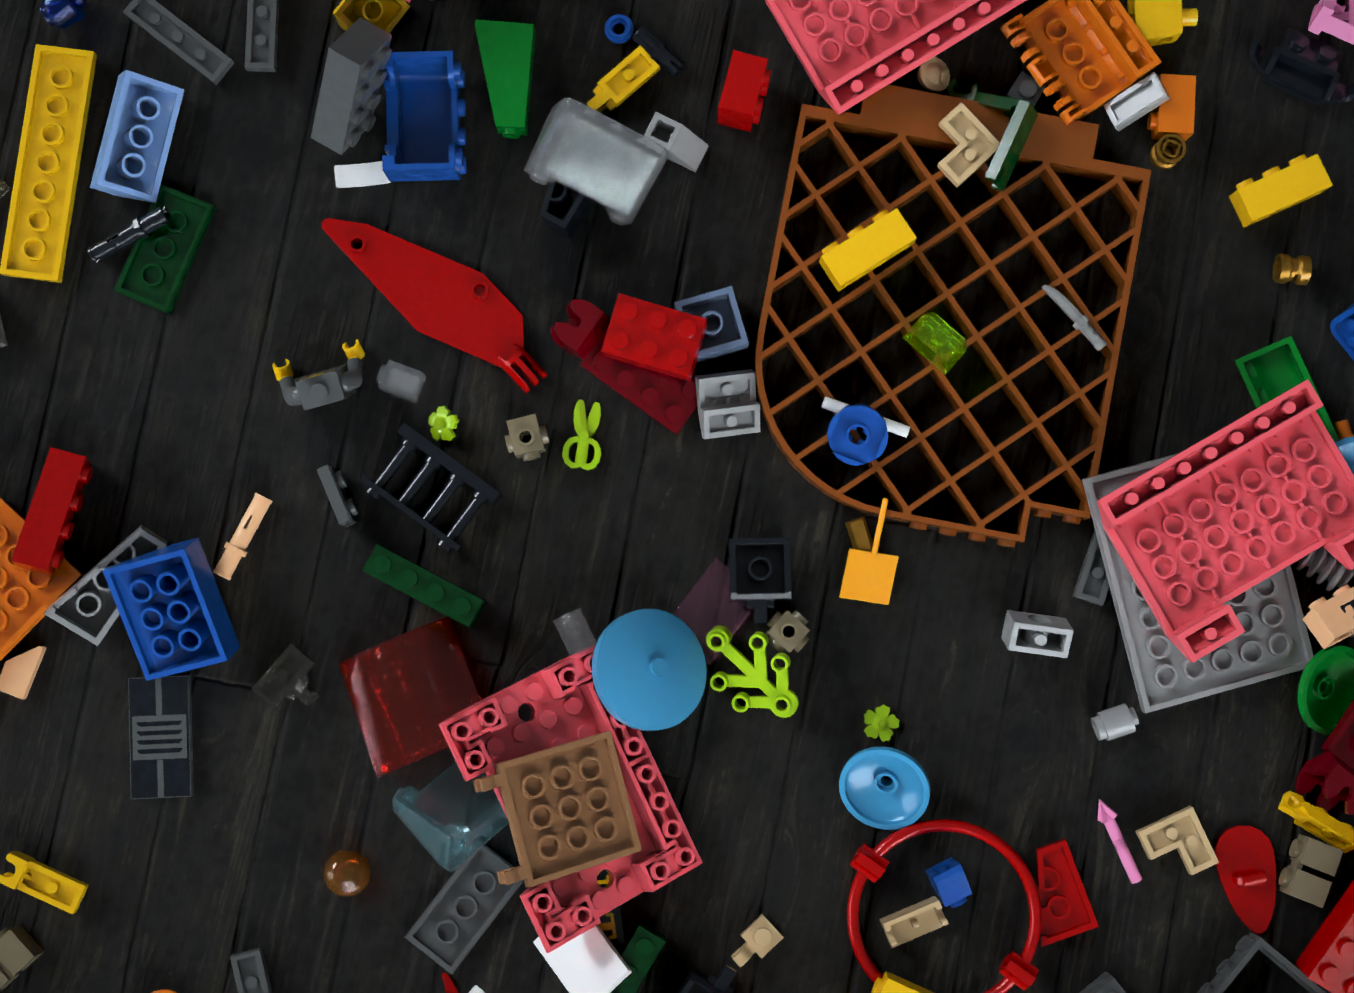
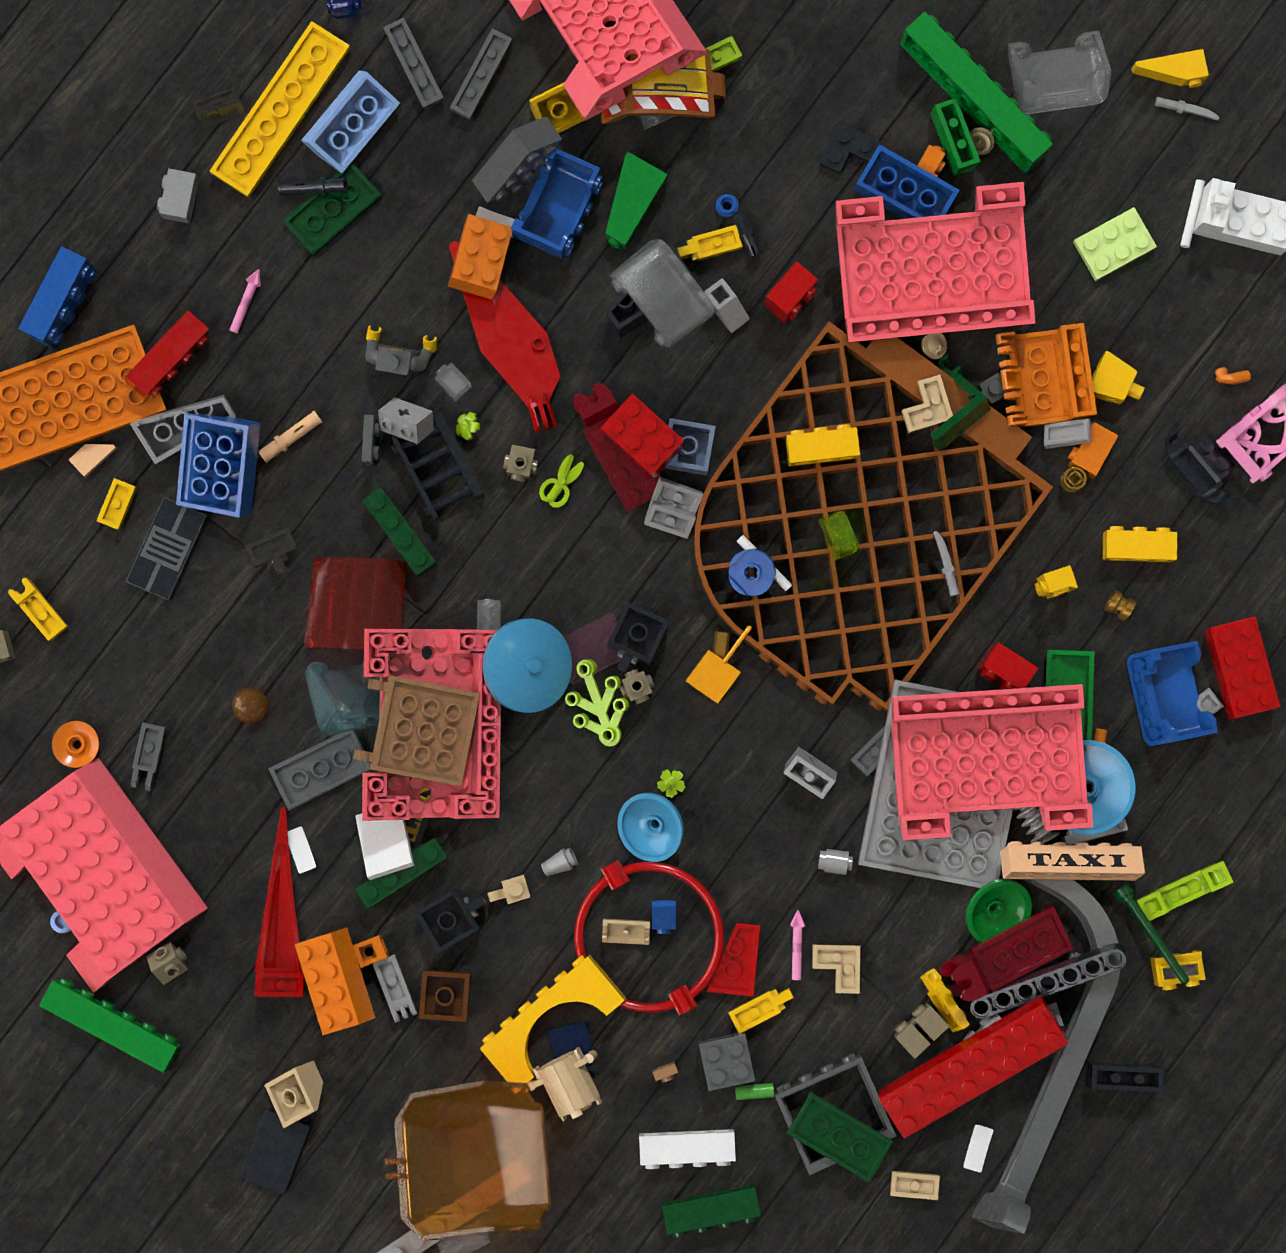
camera: 25 degrees right, 0 degrees up
red shield [1214,825,1276,934] -> none
none -> yellow plate [97,478,137,530]
none -> bright pink piece [229,269,261,334]
none -> light grey brick [378,398,434,444]
none -> orange brick [448,214,512,299]
none -> light grey cone [541,848,578,876]
none -> yellow hinge [728,988,794,1034]
none -> red brick [977,642,1038,690]
none -> yellow window [1035,565,1078,599]

